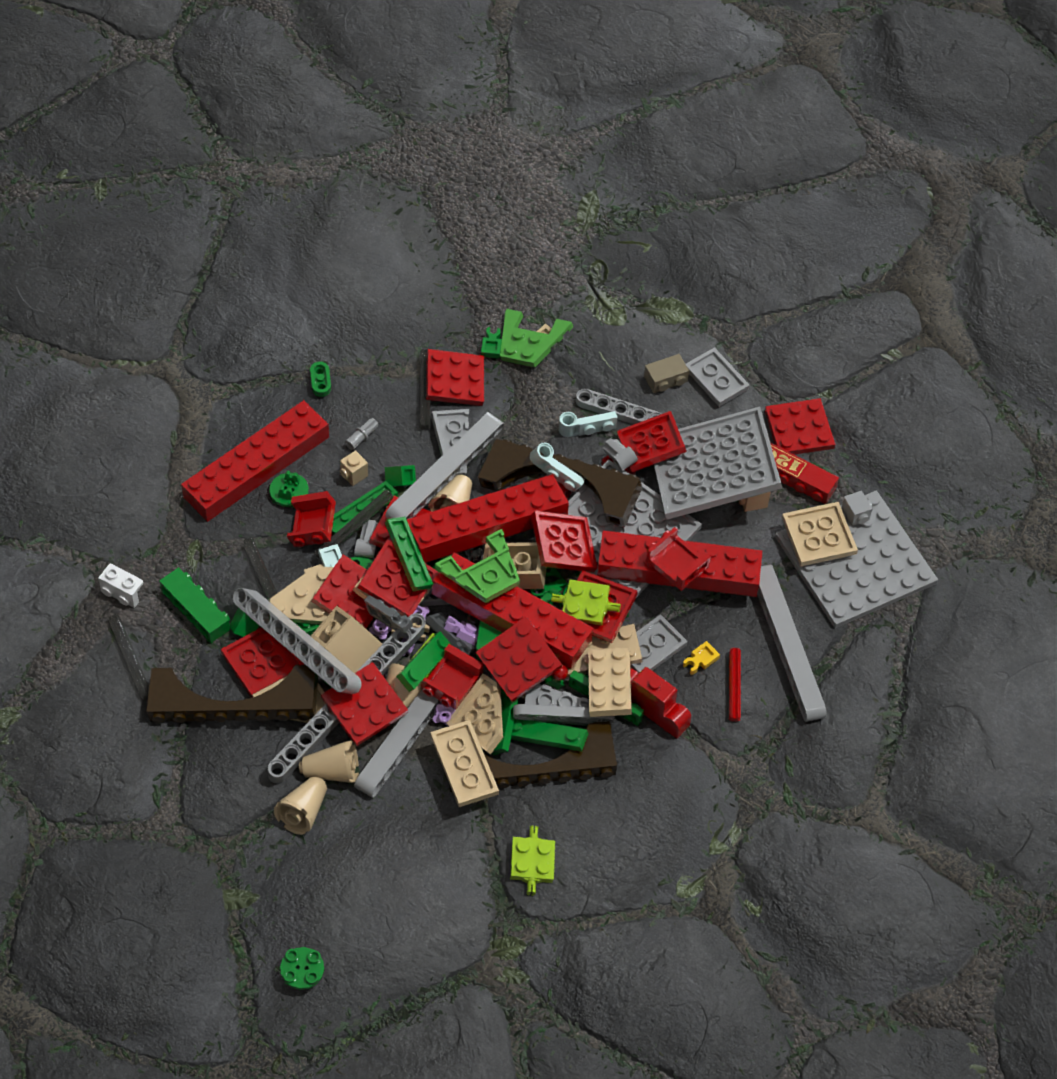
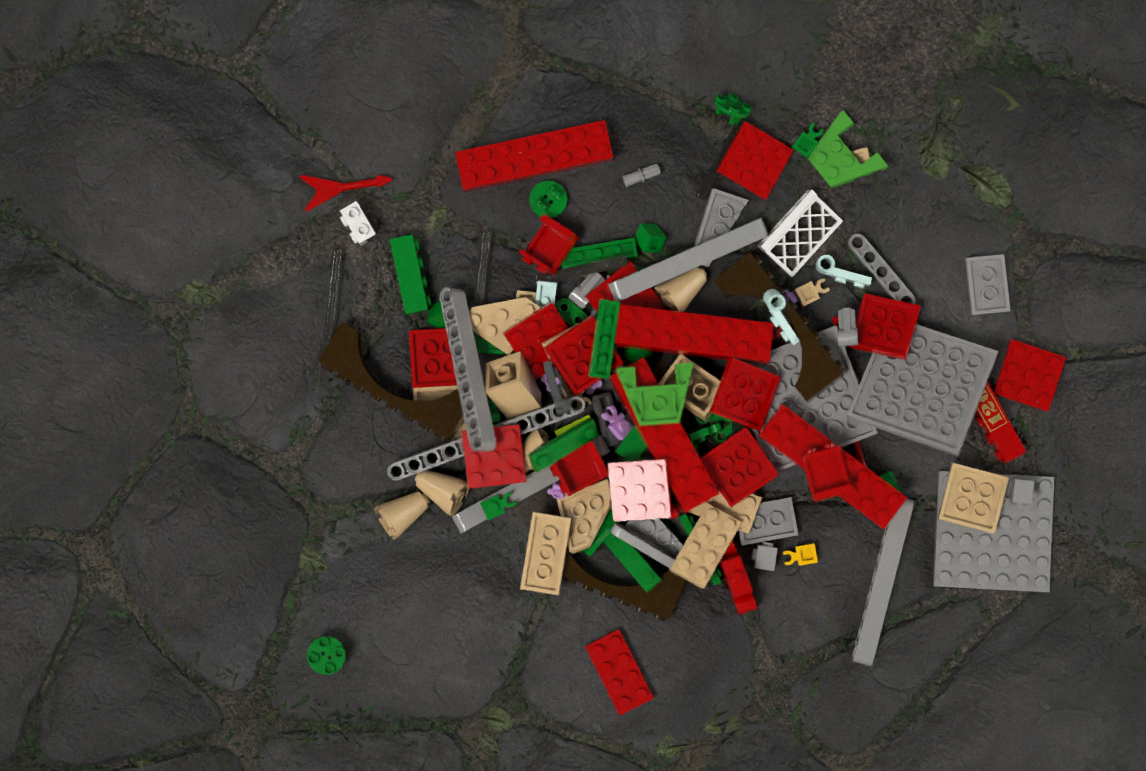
camera: 30 degrees right, 30 degrees up
green plate [310,362,331,397] -> none
tan brick [340,450,368,486] -> none
lime plate [510,826,555,896] -> none
lime plate [551,580,621,625] -> none
dark tan brick [644,354,689,393] -> none
red axle [729,648,741,722] -> none
none -> red piece [300,175,393,212]
none -> green plate [480,492,517,520]
none -> red plate [585,629,654,716]
none -> green plate [714,93,752,126]
none -> light grey brick [751,542,778,571]
none -> white fence [757,190,843,277]
none -> tan plate [793,278,830,307]

